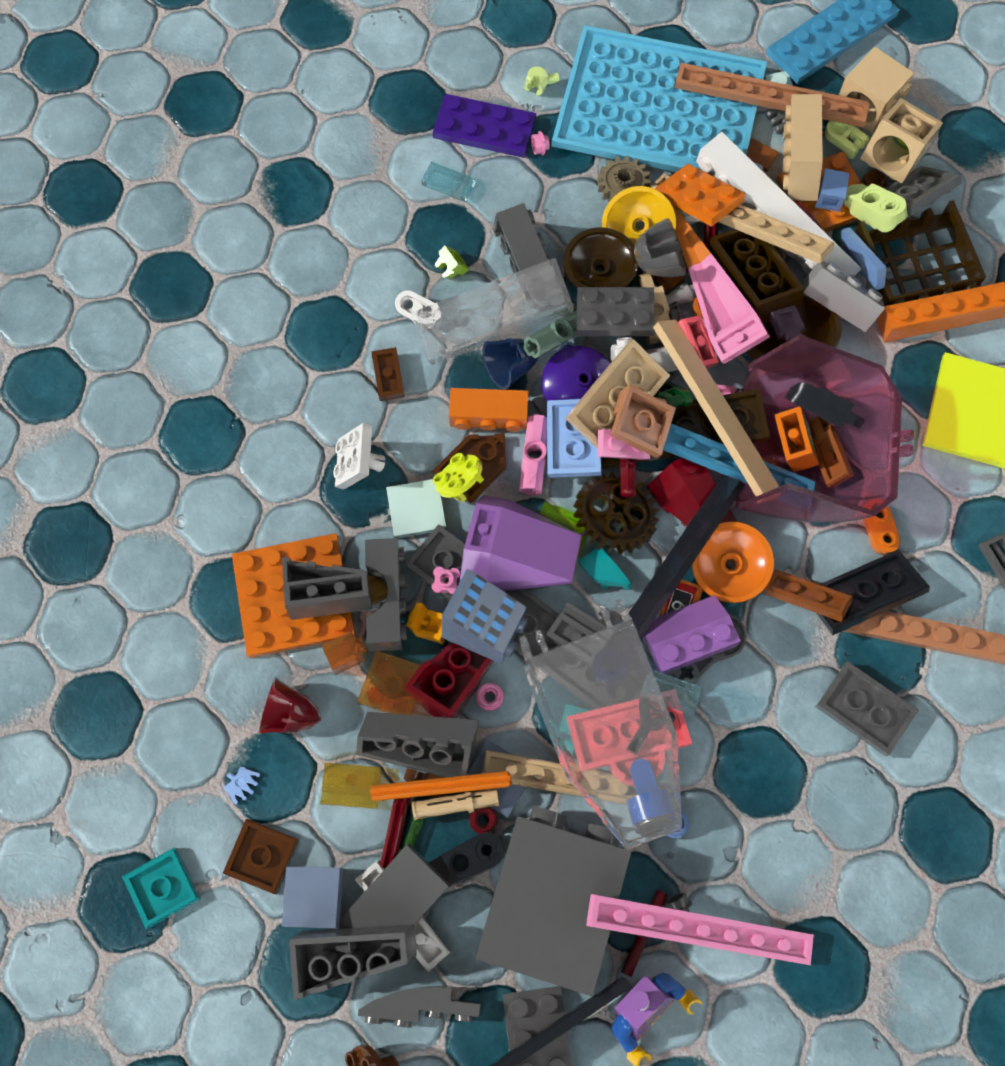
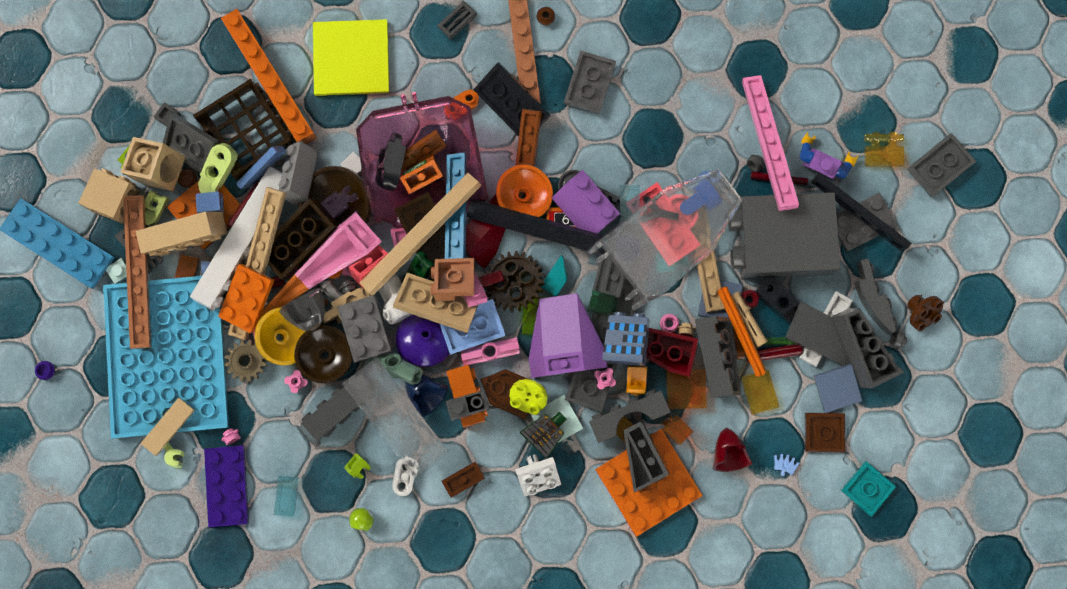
camera: 110 degrees left, 10 degrees up
none -> tan tile [140,398,195,456]
none -> dark grey tile [153,102,181,127]
none -> bright pink plate [284,370,308,393]
none -> lime piece [349,508,374,531]
none -> dark grey slope [446,390,489,421]
none -> torso [519,412,567,459]
none -> reddish brown plate [537,7,555,26]
none -> clear green brick [587,290,618,317]
none -> tan plate [677,323,696,337]
none -> dark grey plate [890,332,907,350]

